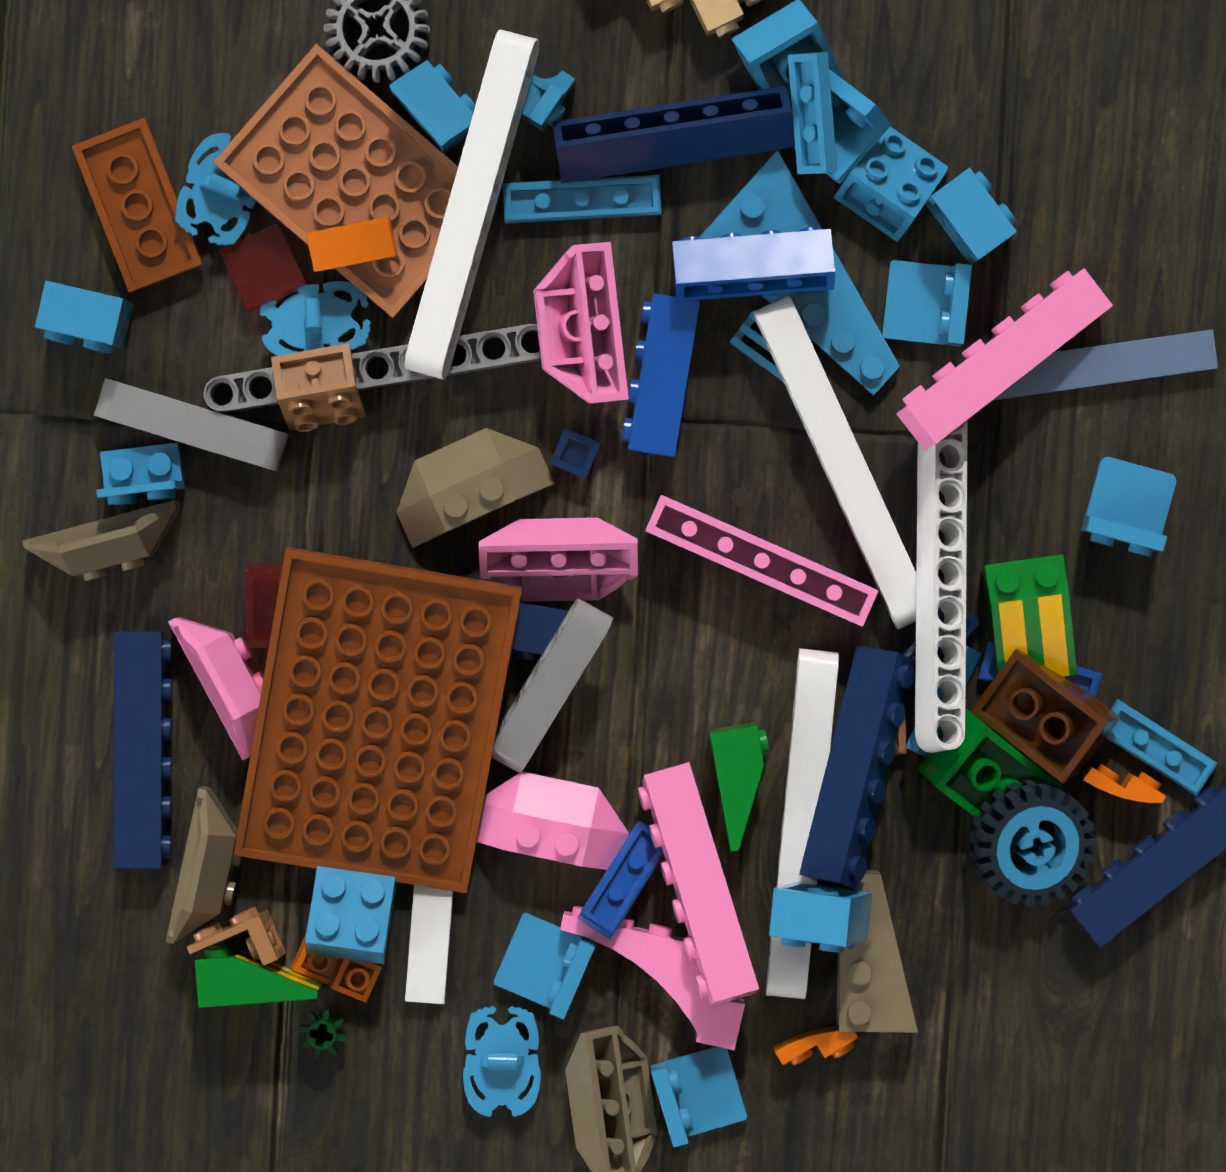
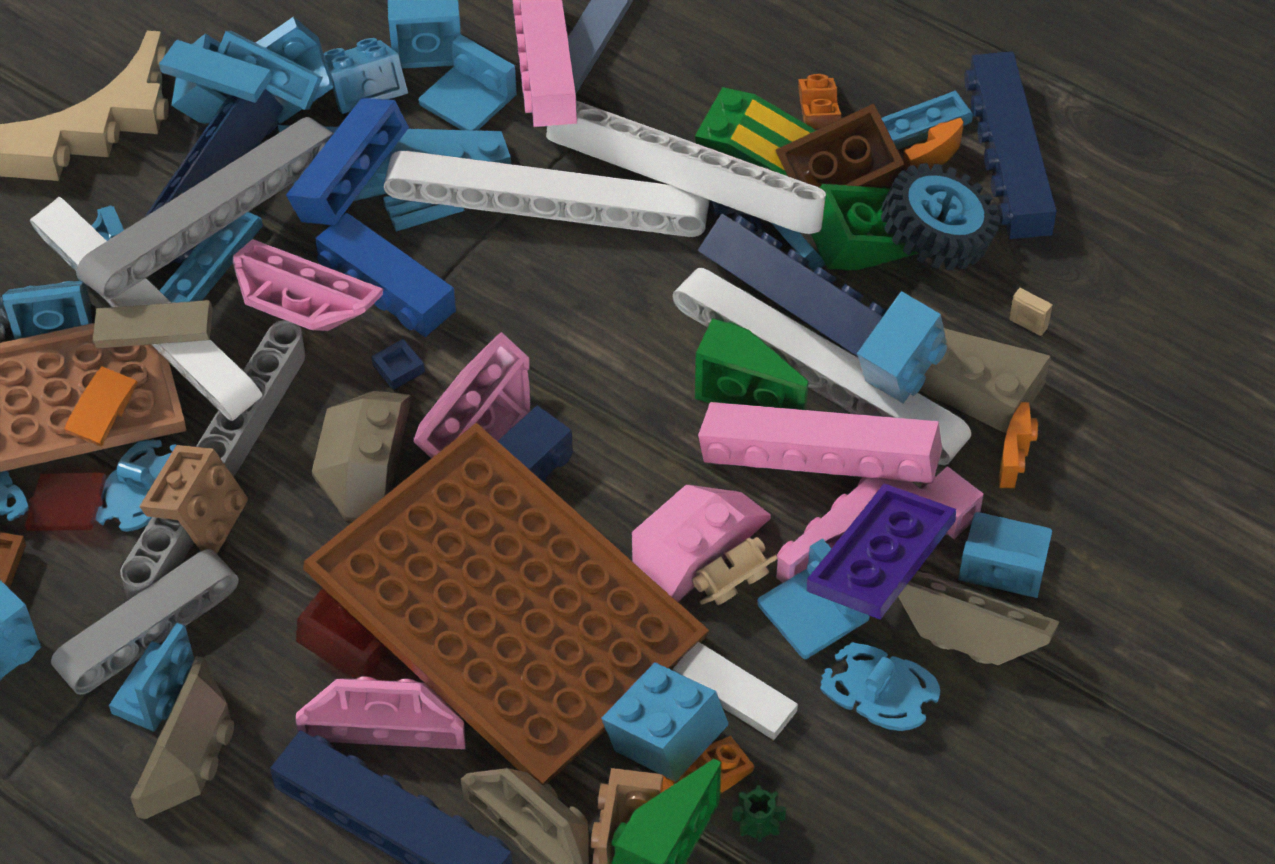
camera: 55 degrees left, 35 degrees down
light grey beam [491,598,613,773] -> none
blue tile [577,820,664,940] -> none
bright pink brick [645,495,879,627] -> none
dark azure bracket [1081,457,1176,557] -> none
none -> light grey beam [76,117,334,299]
none -> dark tan tile [93,300,213,348]
none -> dark azure tile [159,40,272,103]
none -> tan hinge [692,537,778,605]
none -> orange slope [798,74,841,129]
none -> dark purple plate [807,483,956,619]
none -> tan tile [1009,288,1053,336]

